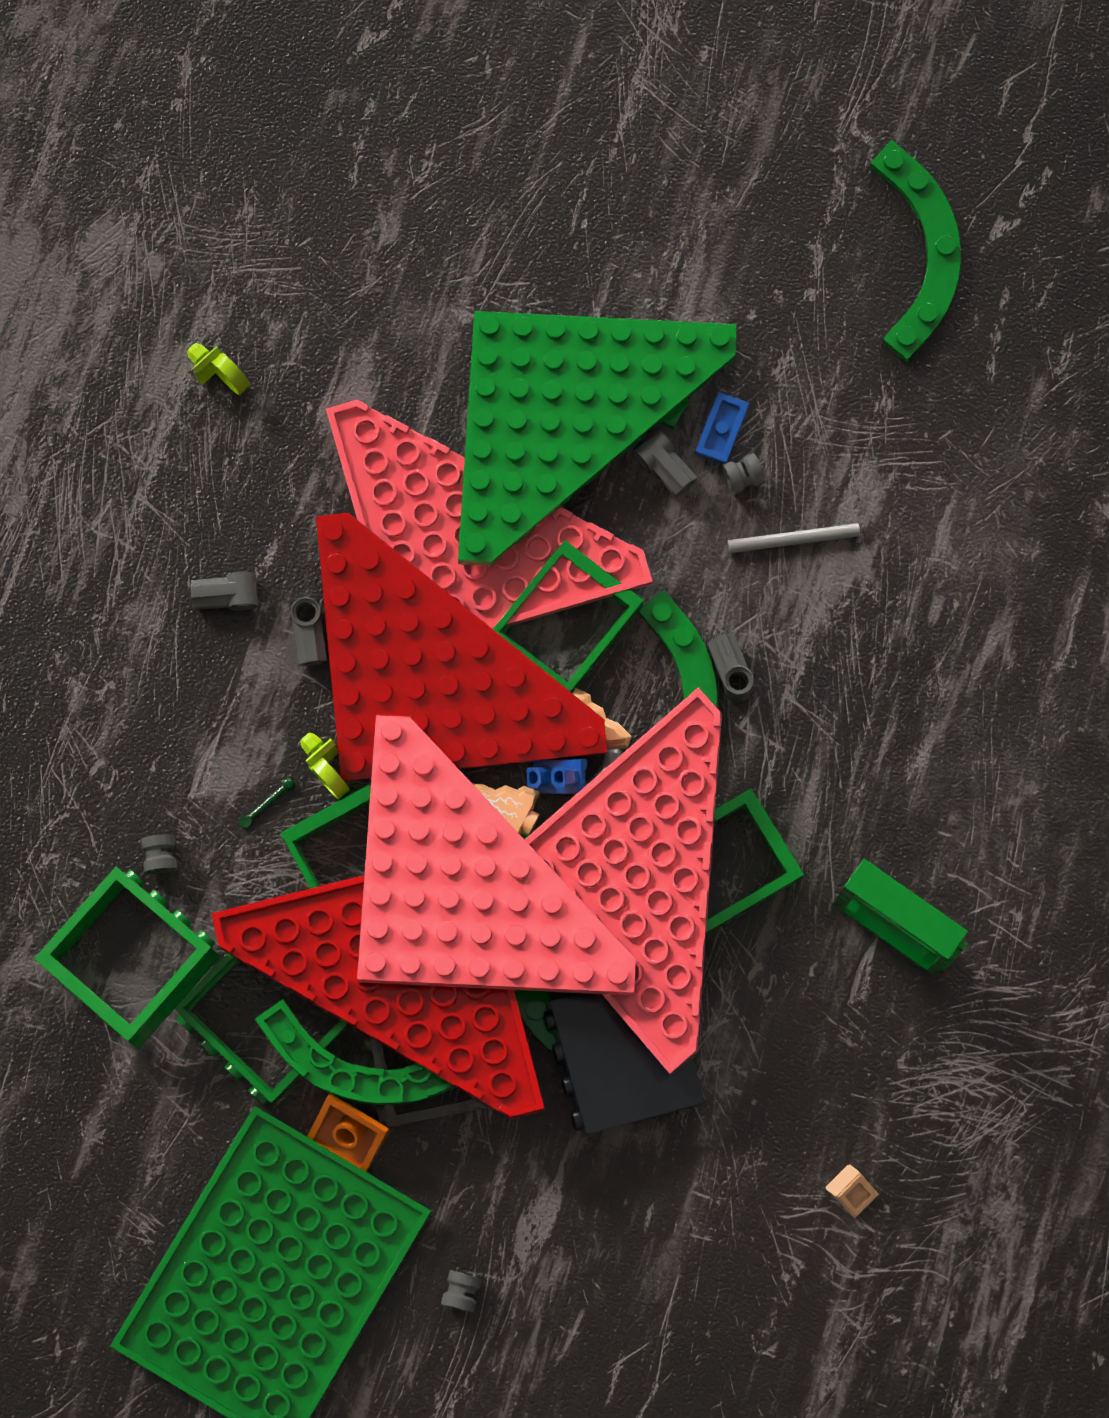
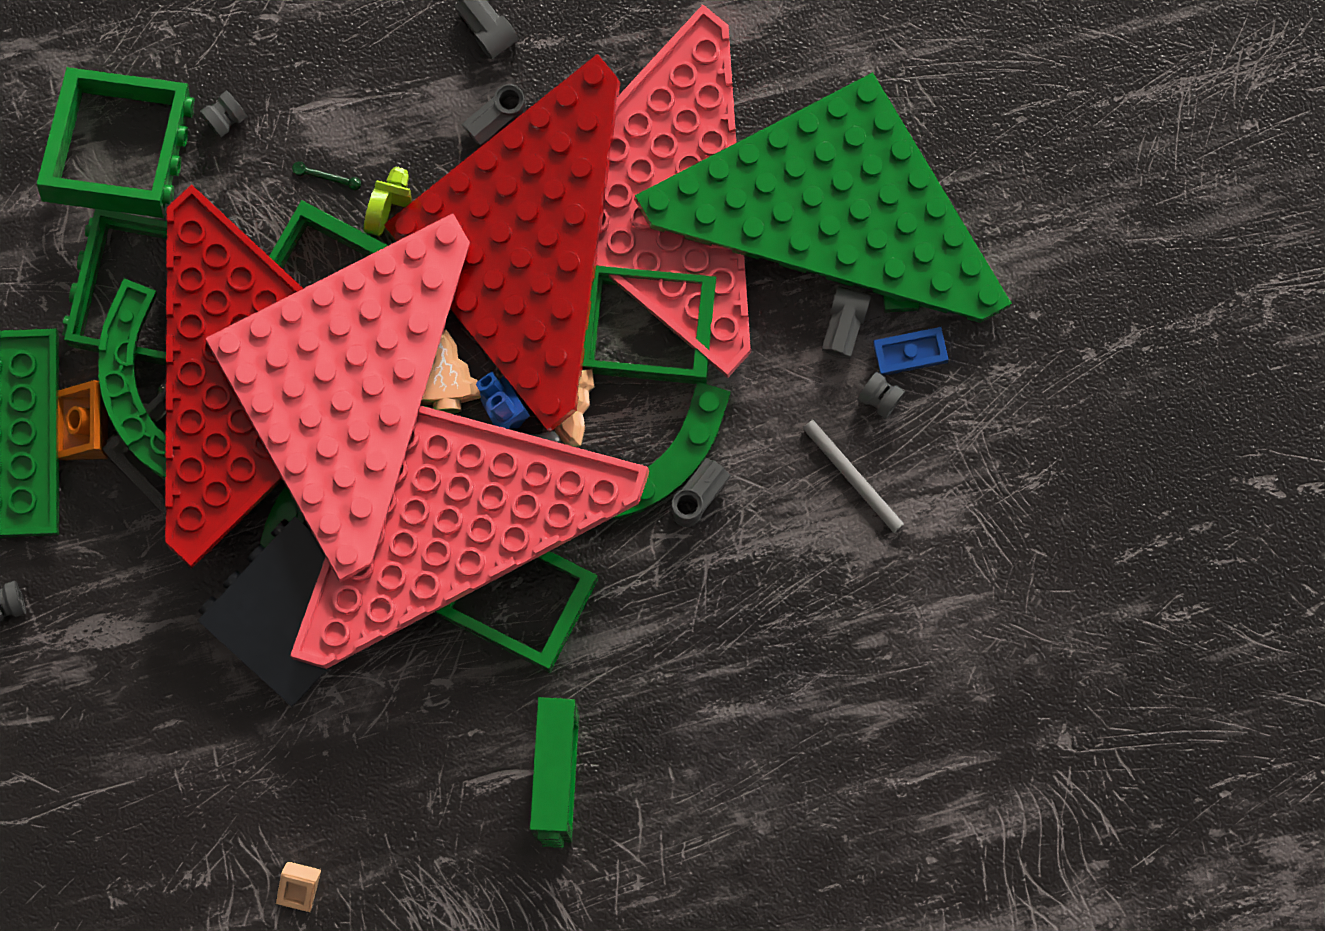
camera: 60 degrees right, 0 degrees up
green plate [869,140,961,363] -> none

